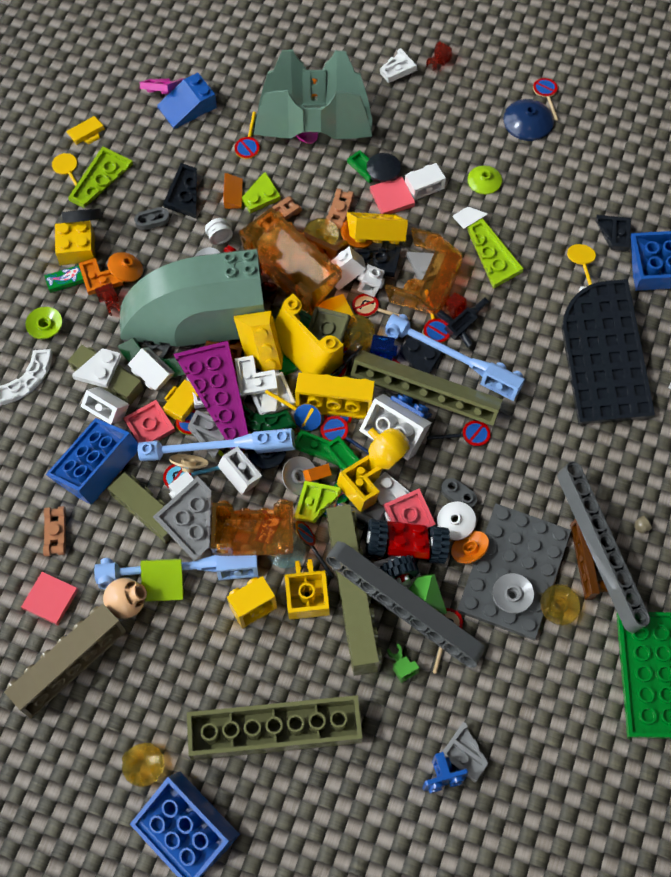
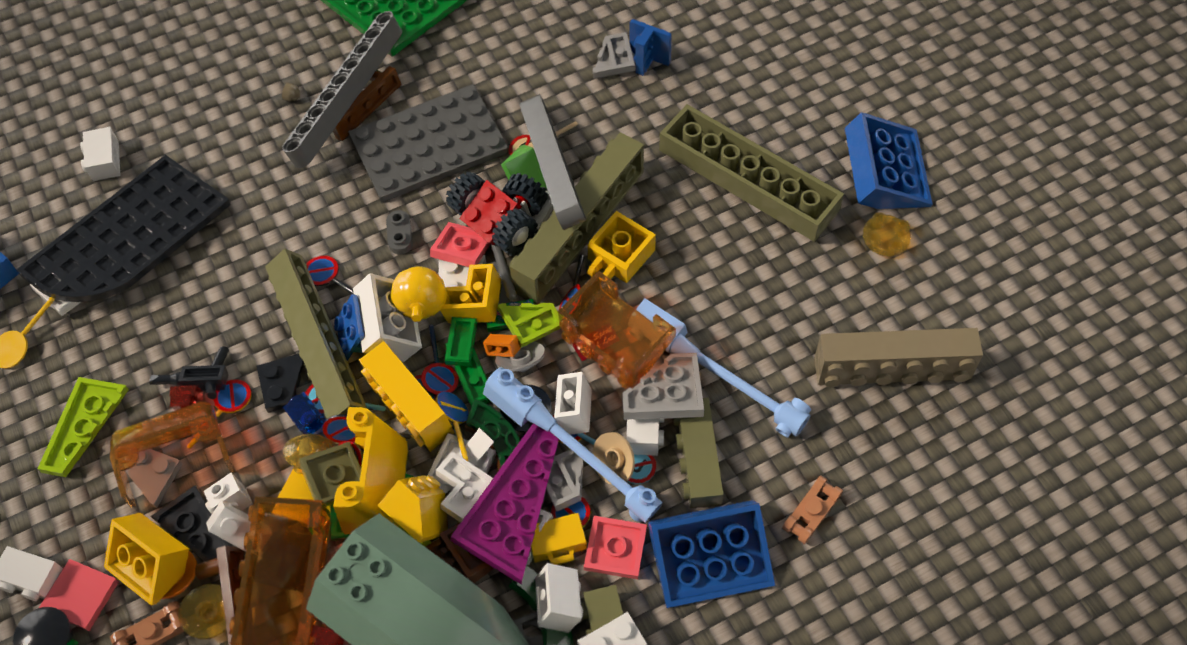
camera: 135 degrees left, 5 degrees down
coral tile [21,572,78,625] -> none
white brick [81,386,129,425] -> none
light nougat brick [103,578,147,619] -> none
lime tile [140,559,184,601] -> none
yellow brick [227,576,277,629] -> none
piece [352,294,410,321] -> none
light blue bar [385,314,525,401] -> none
bright green piece [388,644,419,683] -> none
white dish [437,501,476,540] -> none
orange dish [451,531,489,564] -> none
white sticker [453,207,488,229] -> none
light grey dish [493,573,534,614] -> none
clear yellow dish [541,585,580,625] -> none

